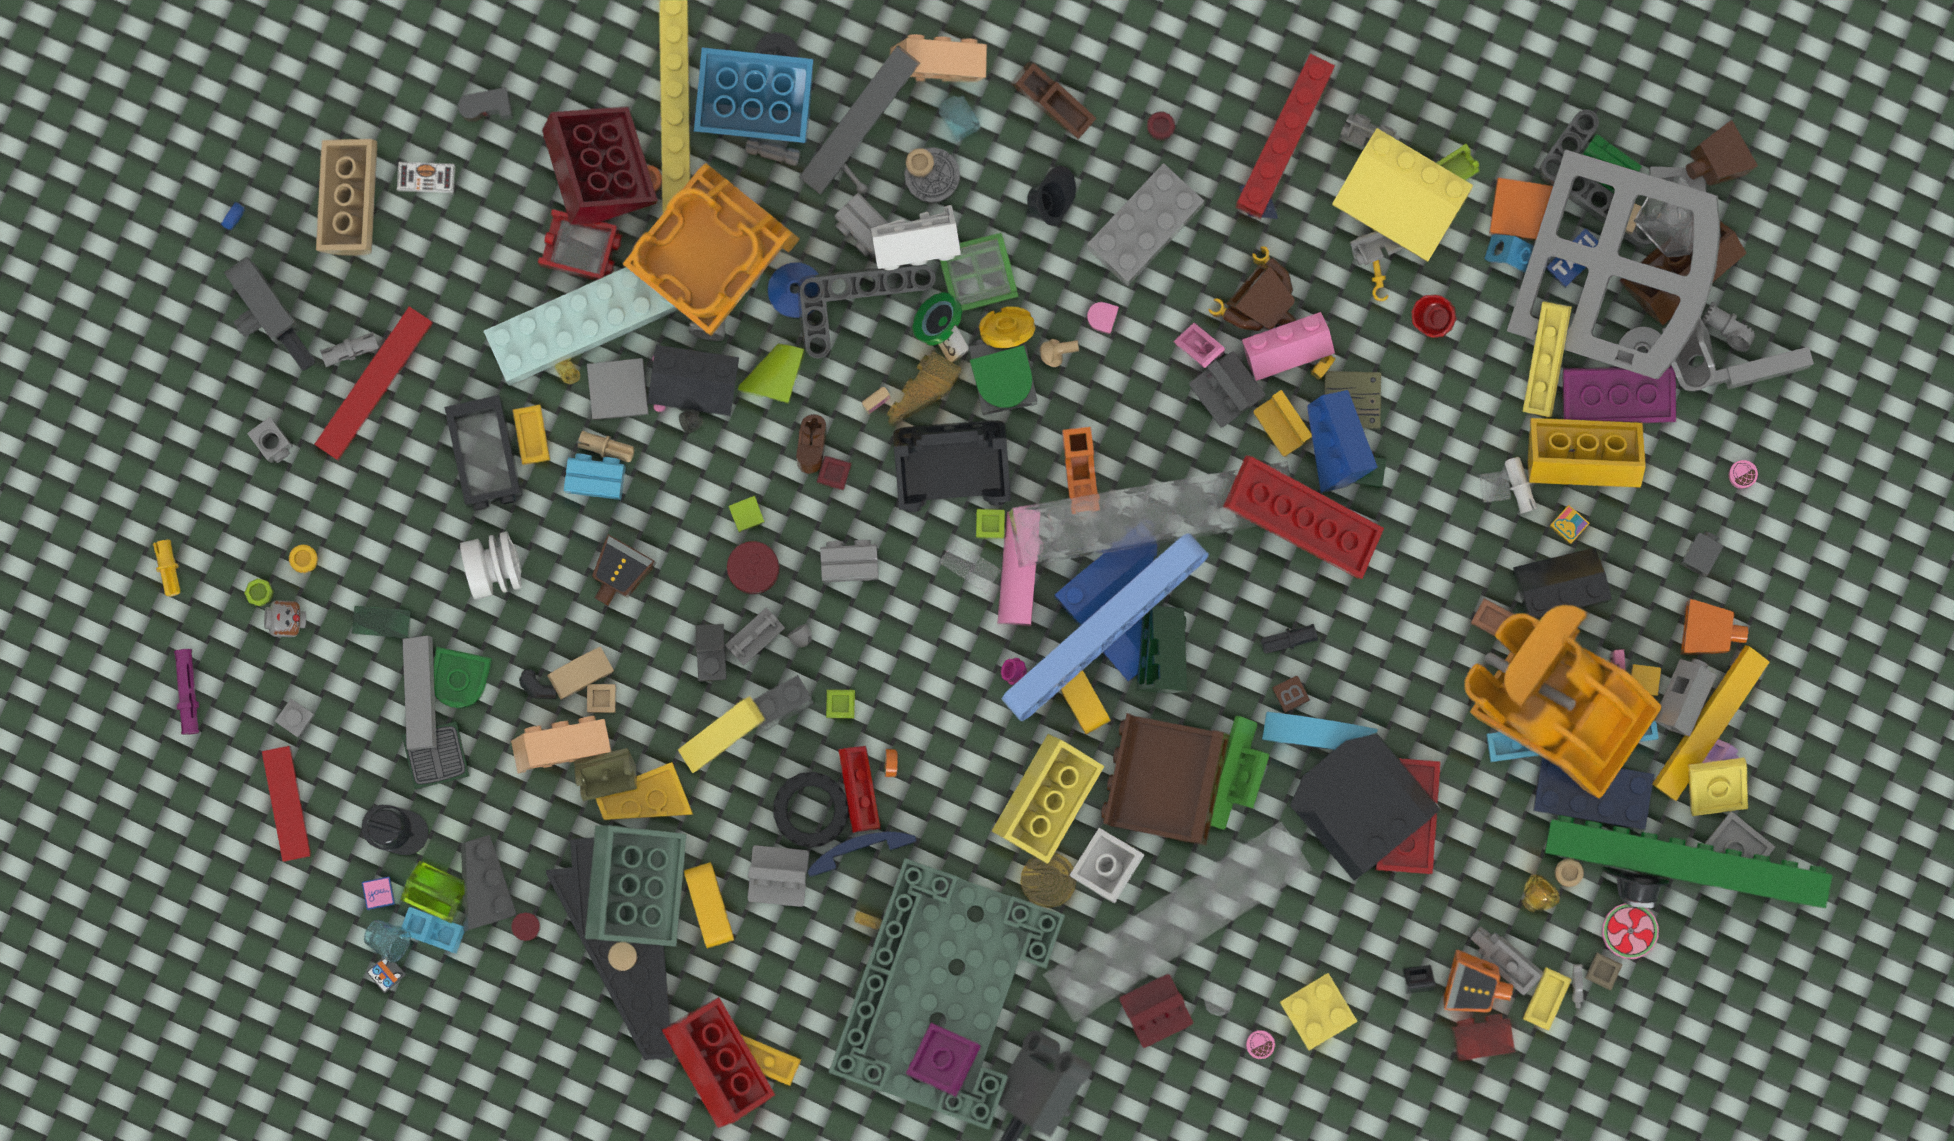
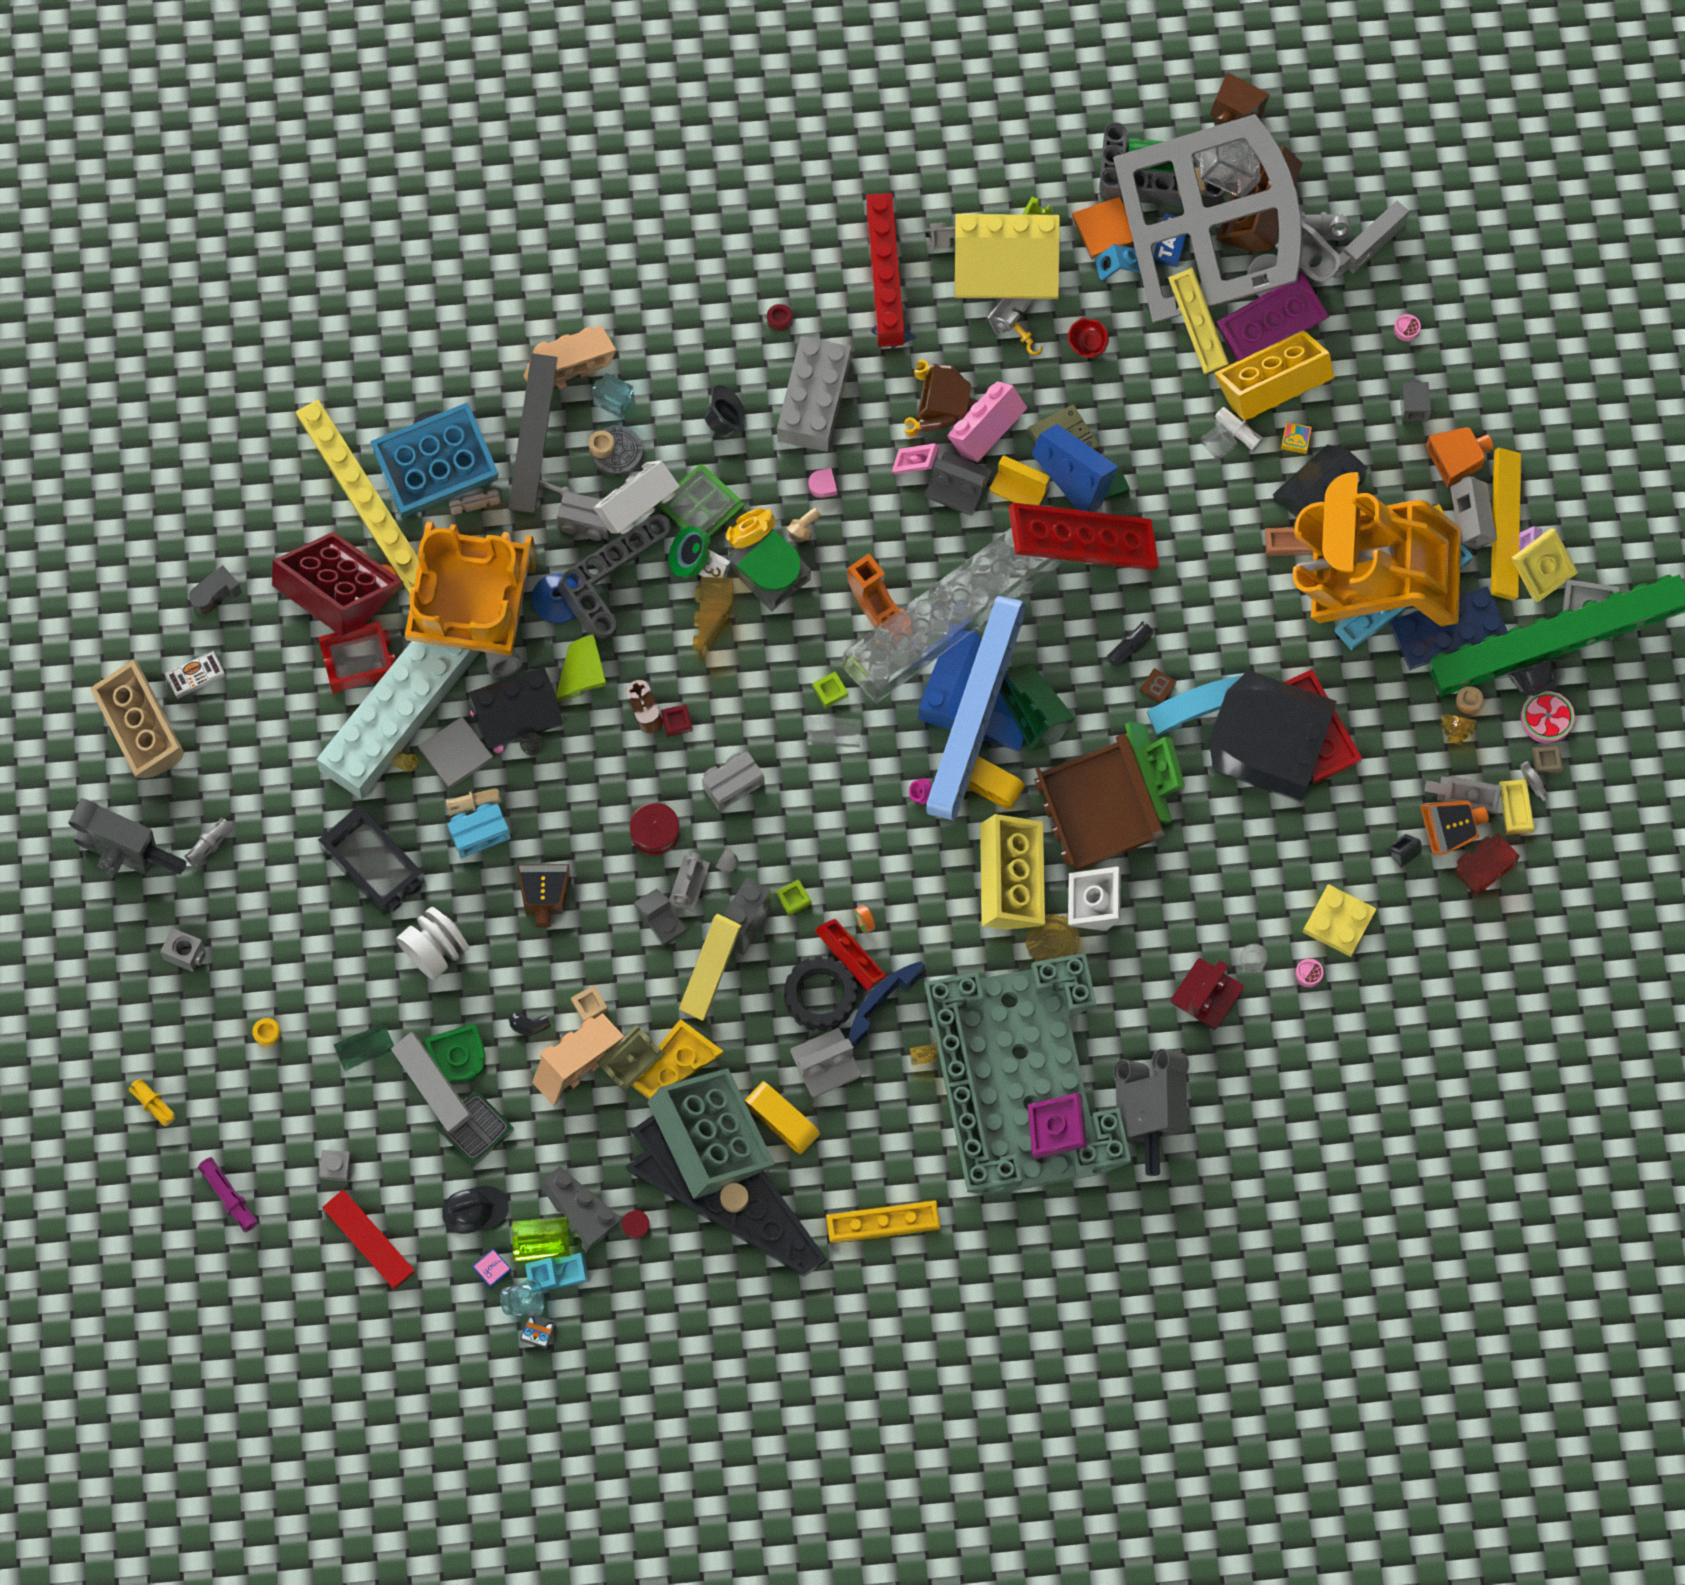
camera: 35 degrees left, 15 degrees down
blue tile [221,202,245,230] -> none
lime tile [245,578,274,607] -> none
light grey head [264,600,306,637] -> none
red tile [314,306,433,461] -> none
yellow tile [513,405,550,465] -> none
tan slope [548,646,614,700] -> none
red slope [662,997,775,1128] -> none
lime tile [729,496,765,533] -> none
tan tile [862,387,891,415] -> none
black windscreen [893,420,1011,512] -> none
bright pink brick [997,511,1040,626] -> none
reddish brown slope [1011,62,1097,139] -> none
clear brick [1043,821,1312,1023] -> none
yellow tile [1310,355,1336,380] -> none

